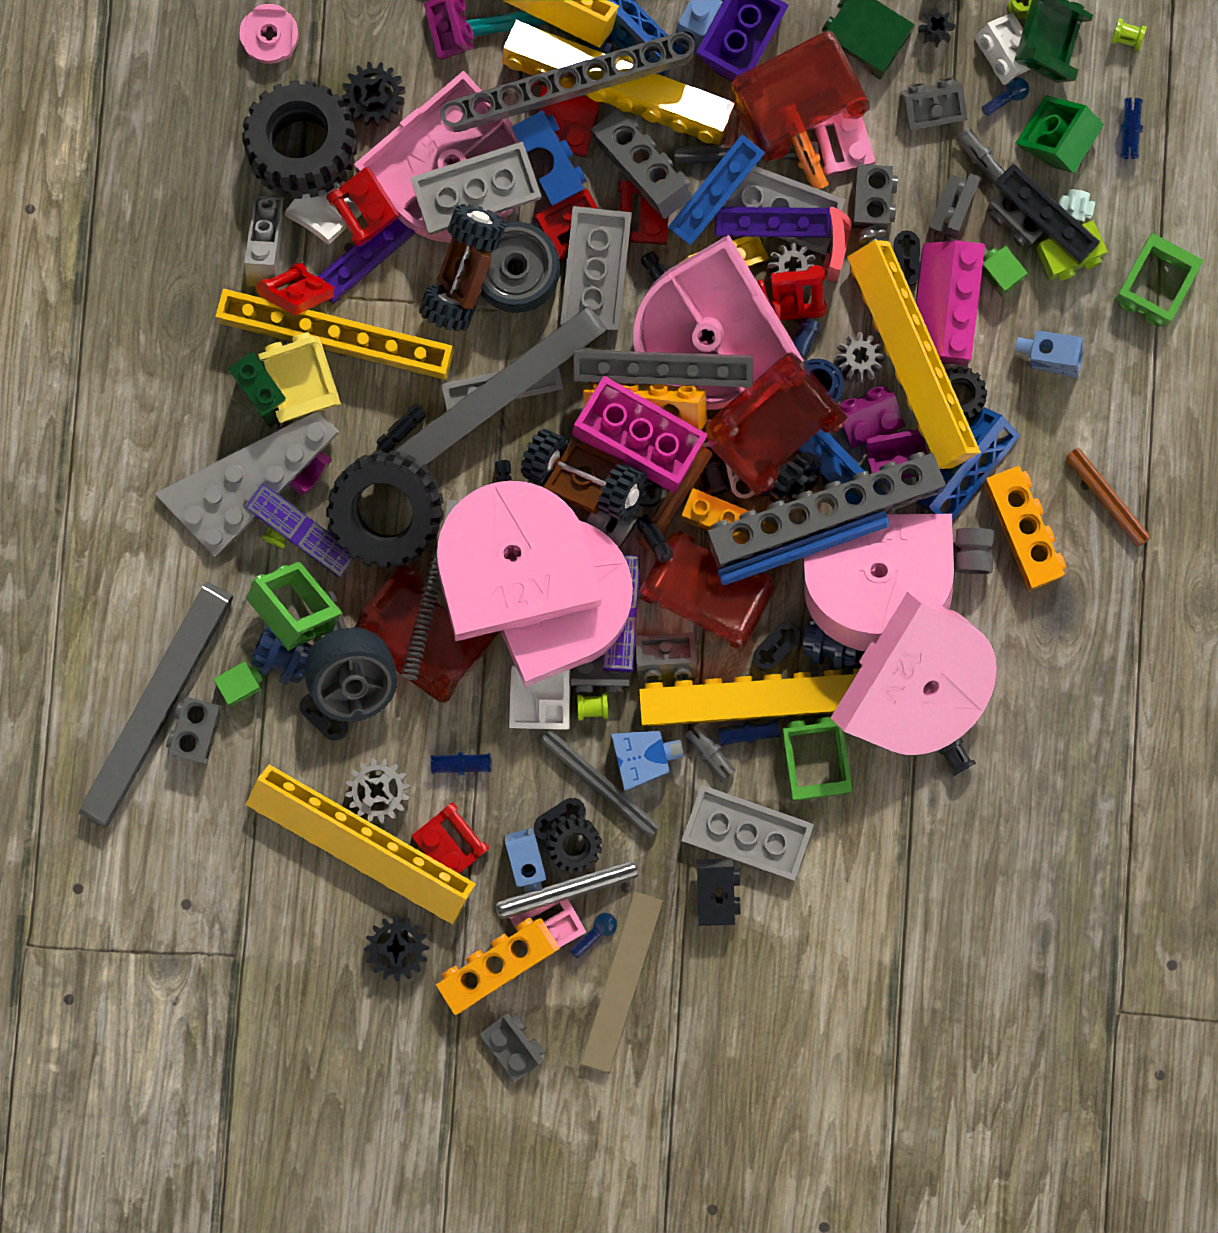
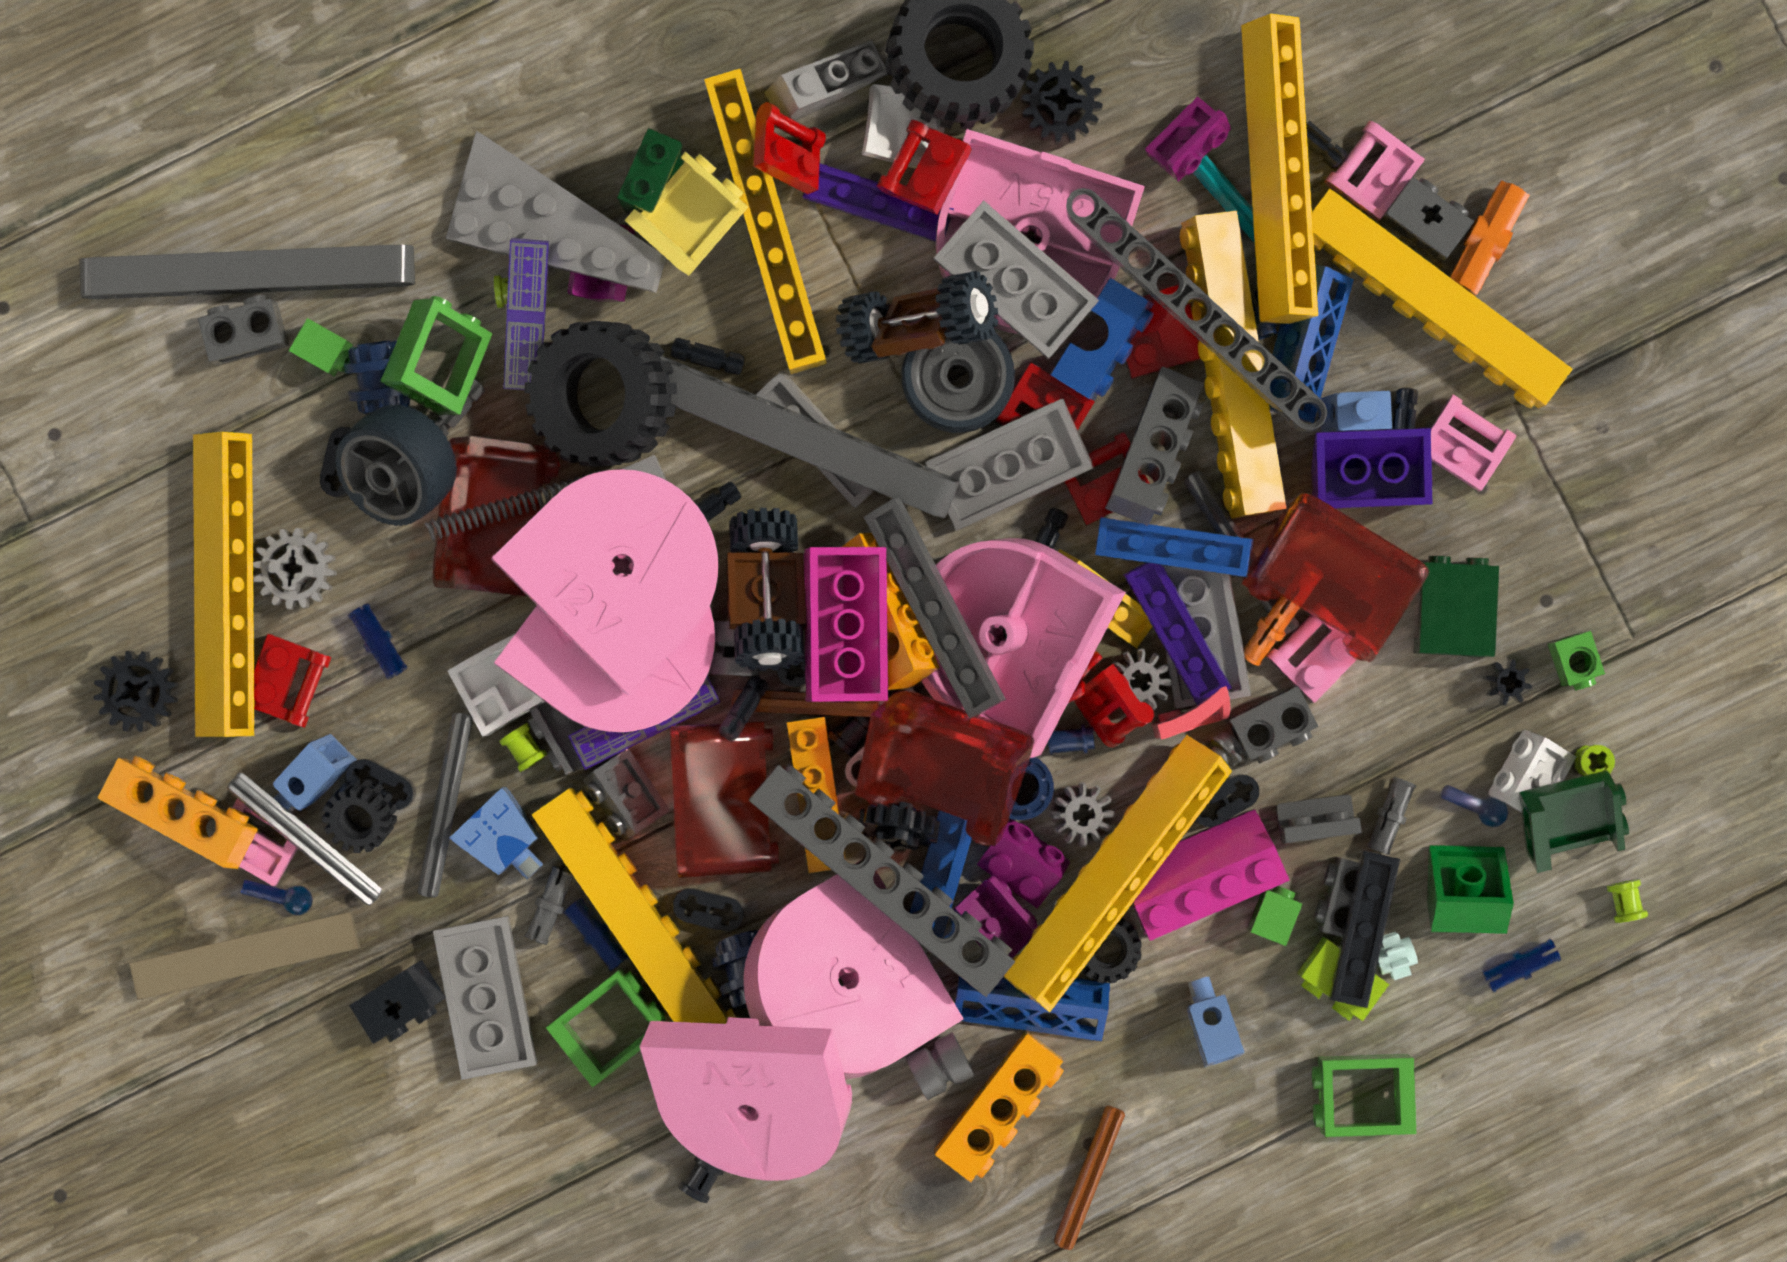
camera: 60 degrees right, 5 degrees up
dark grey bracket [479,1012,545,1082] -> none
blue axle [718,511,889,585] -> none
dark grey bracket [901,78,968,131] -> none

